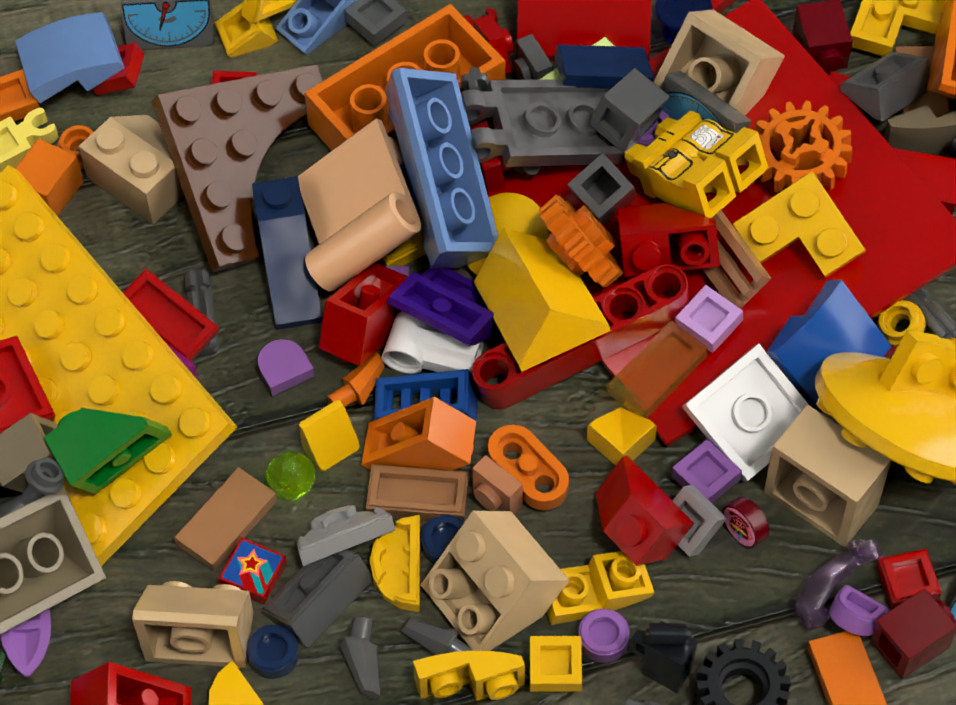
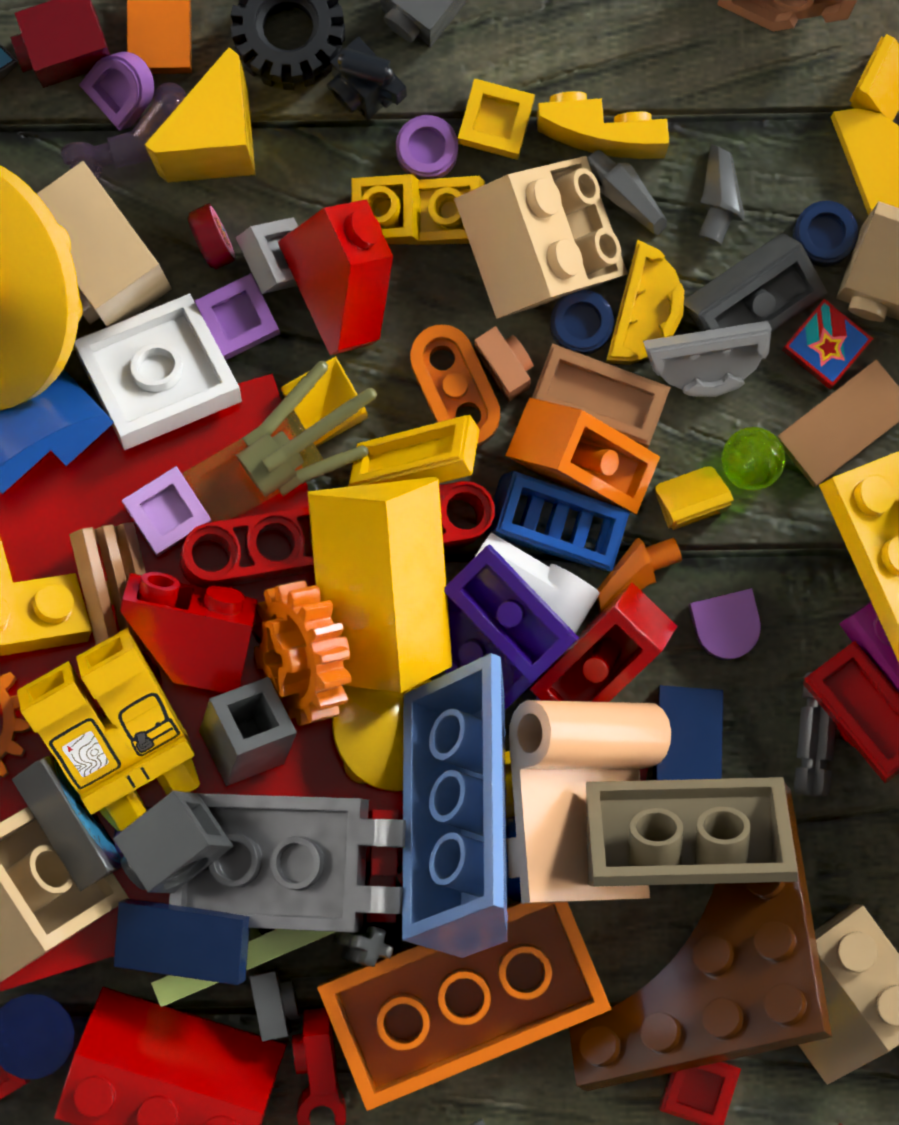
camera: 165 degrees left, 25 degrees up
red tile [876,548,942,610] -> none
none -> yellow slope [145,47,255,183]
none -> olive plant [236,361,377,498]
none -> yellow tile [348,415,480,487]
none -> dark tan slope [585,777,798,887]

